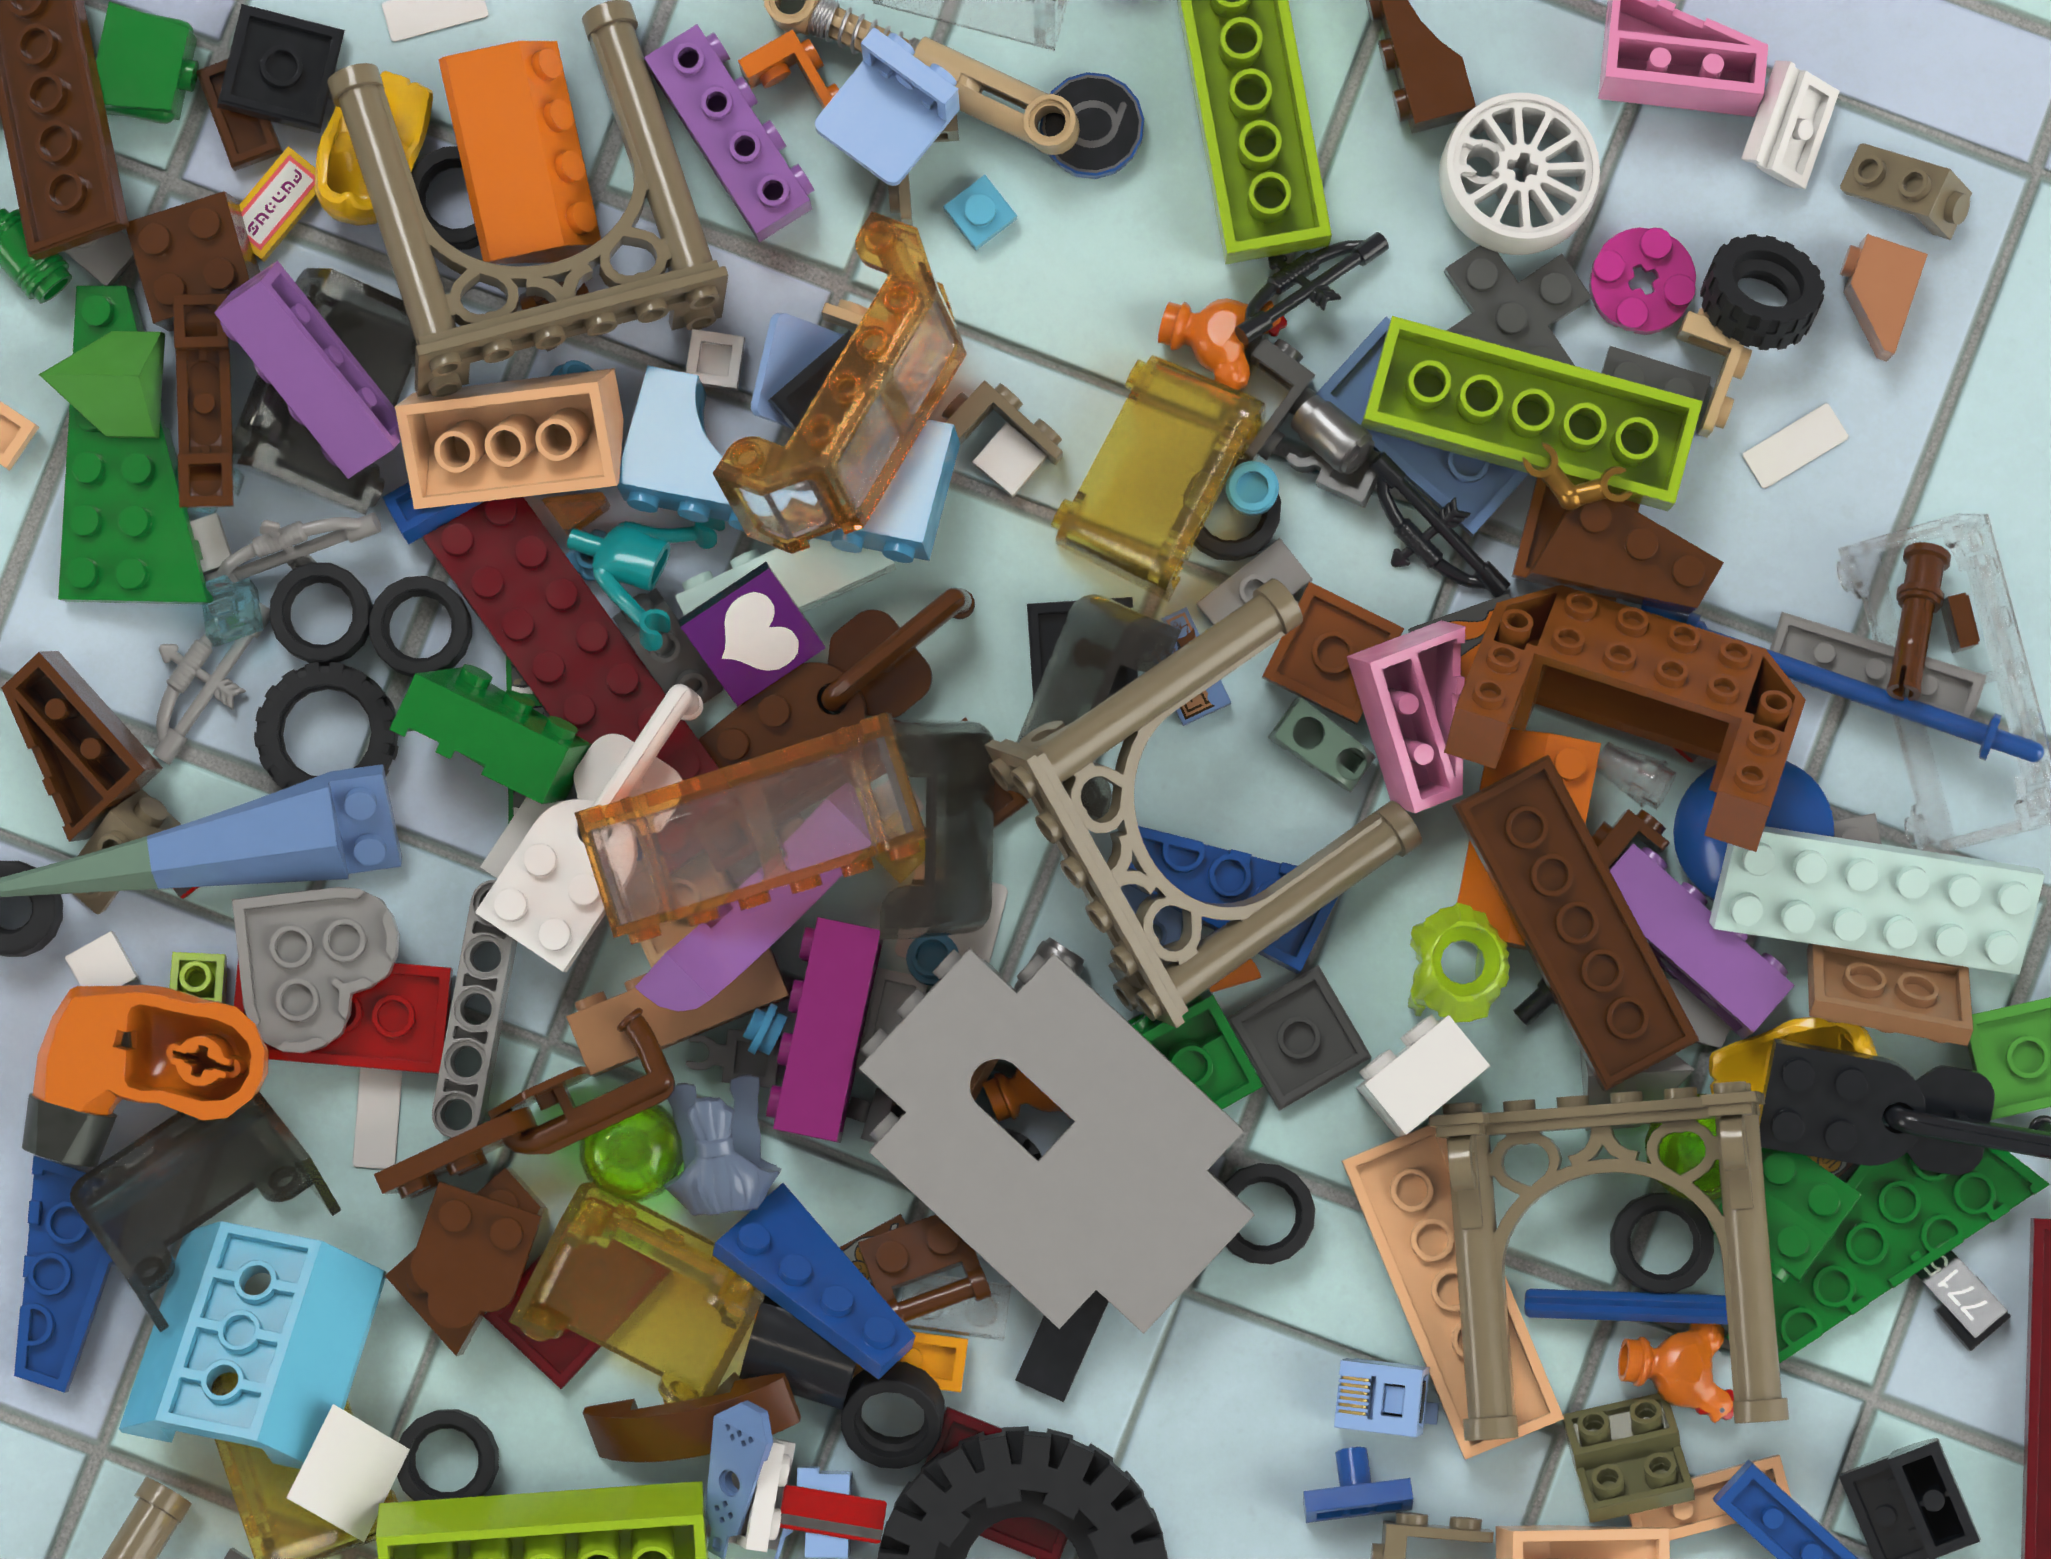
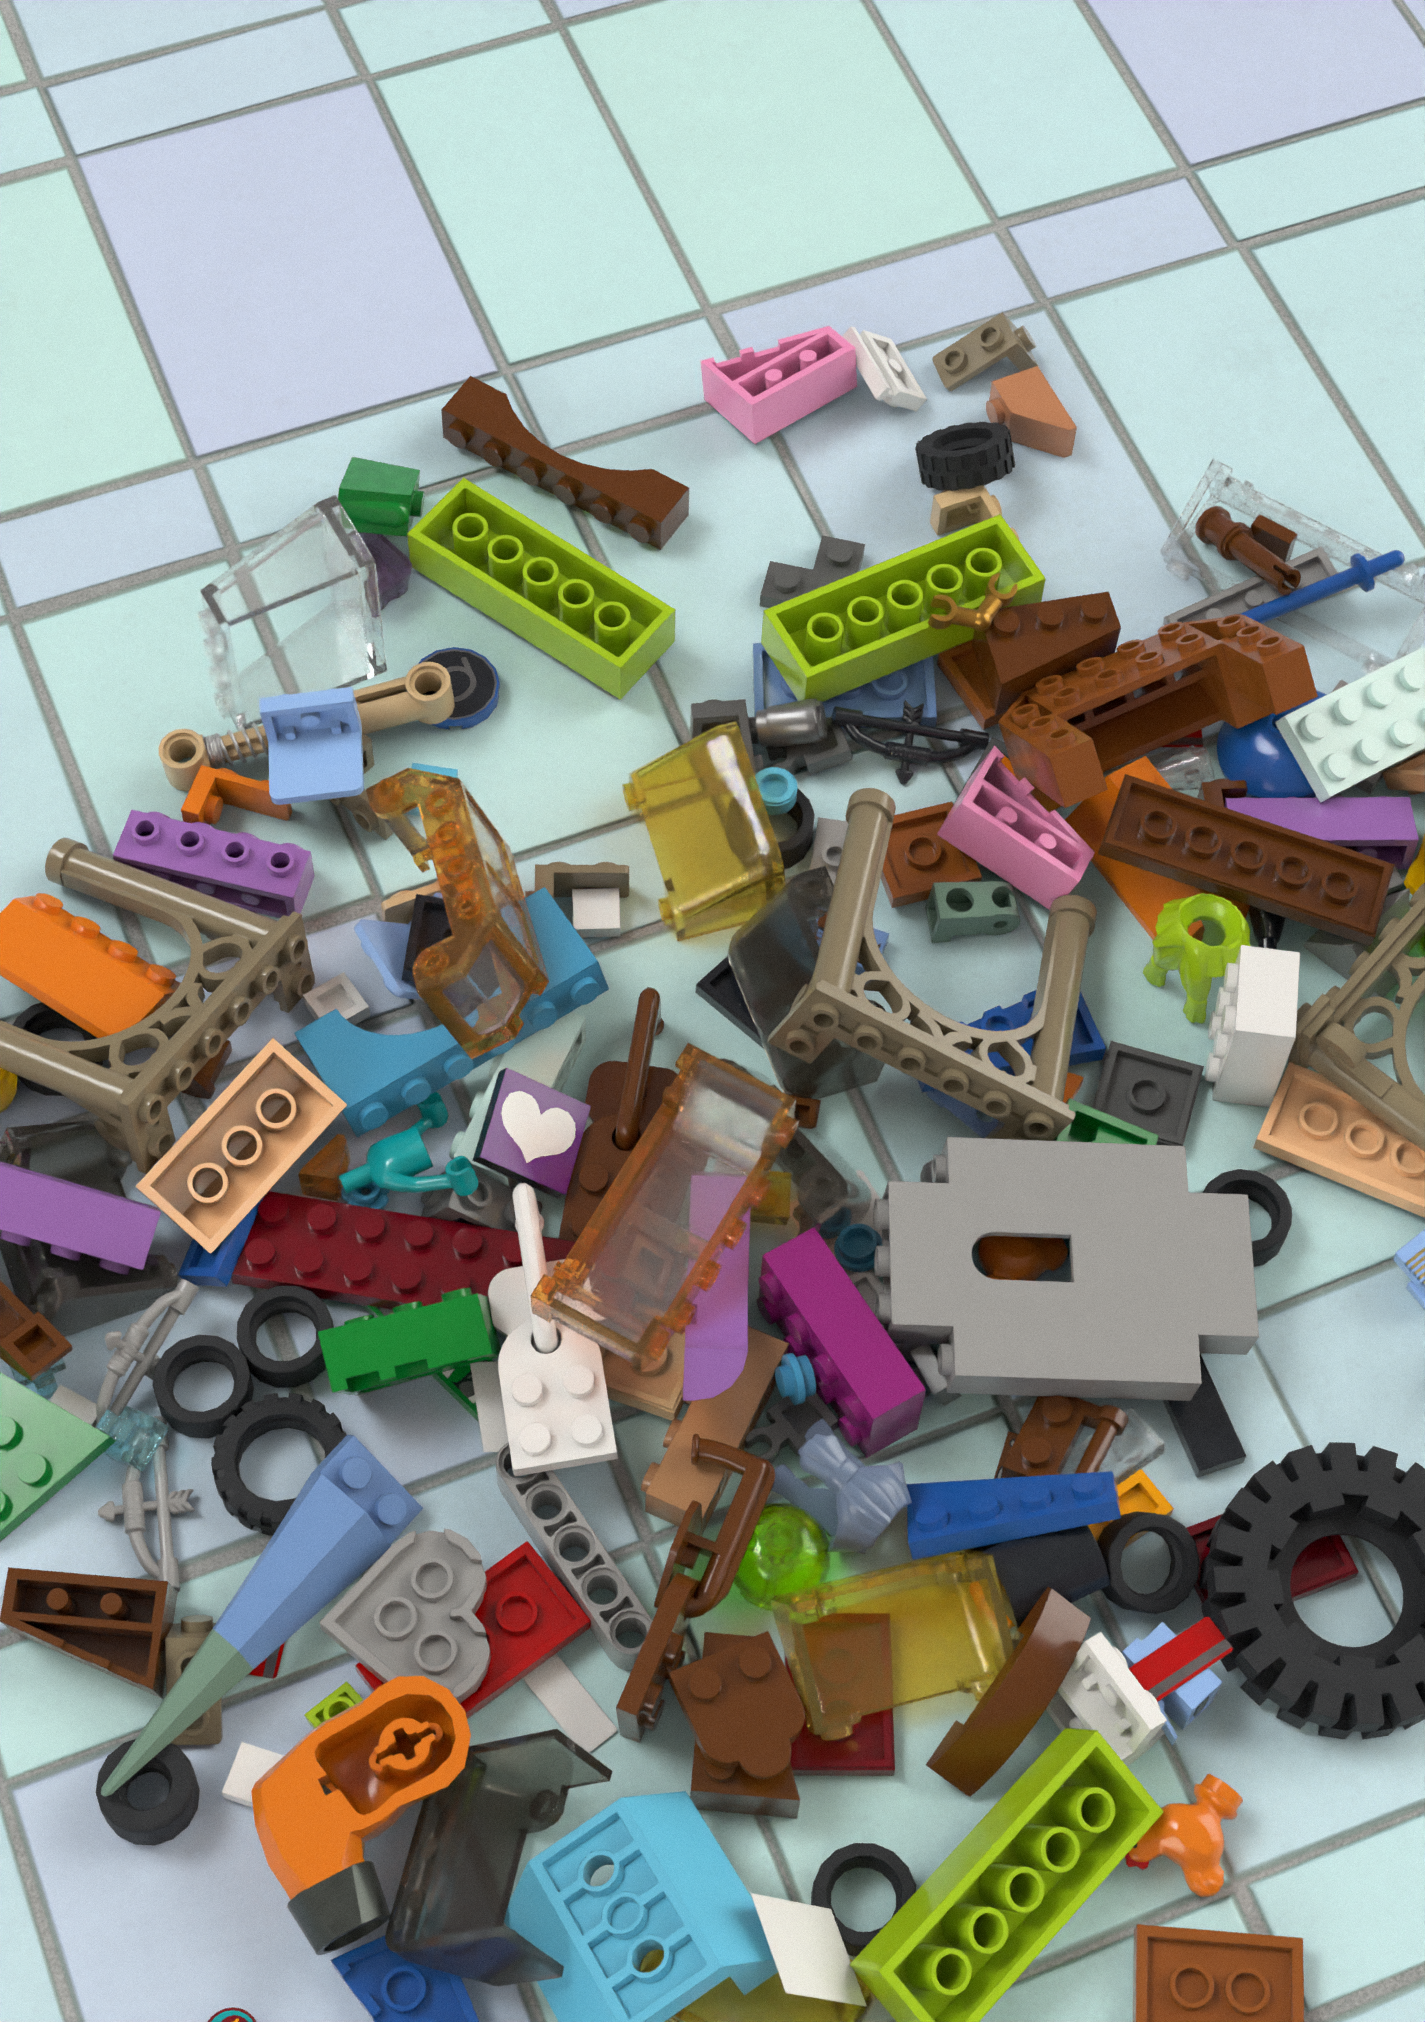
camera: 50 degrees left, 25 degrees down
medium blue piece [705,1400,773,1559] -> none
orange animal [1158,298,1287,392] -> none
black piece [1235,232,1389,345] -> none
white piece [1439,93,1600,255] -> none
dark pink plate [1589,227,1696,335] -> none
white sticker [1743,403,1848,489] -> none

